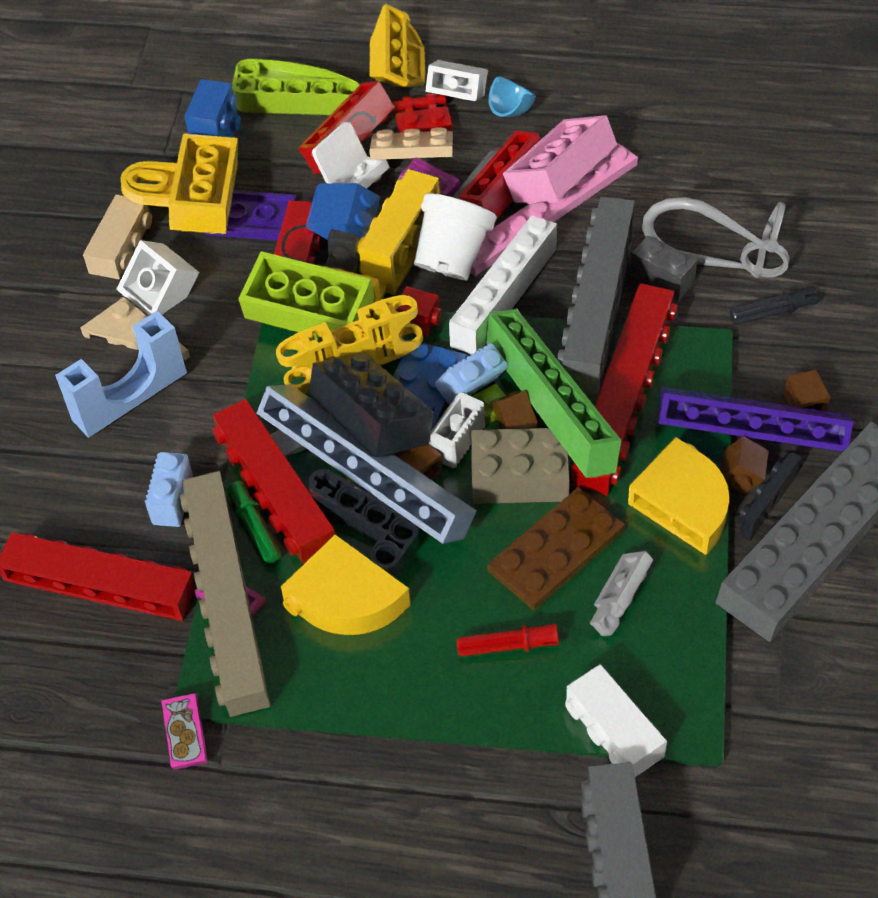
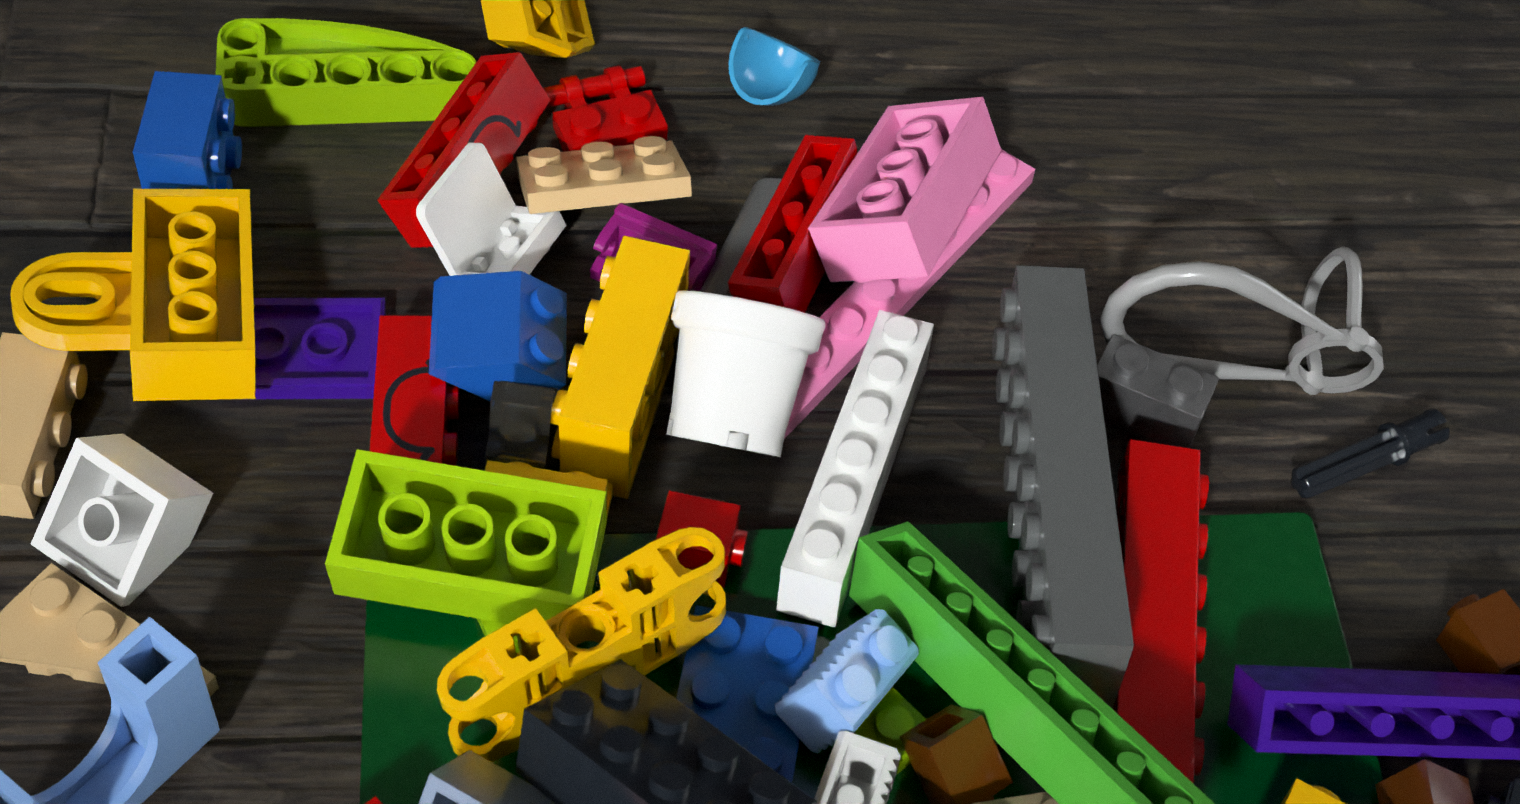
camera: 20 degrees left, 0 degrees up
white brick [426,60,488,101] -> none

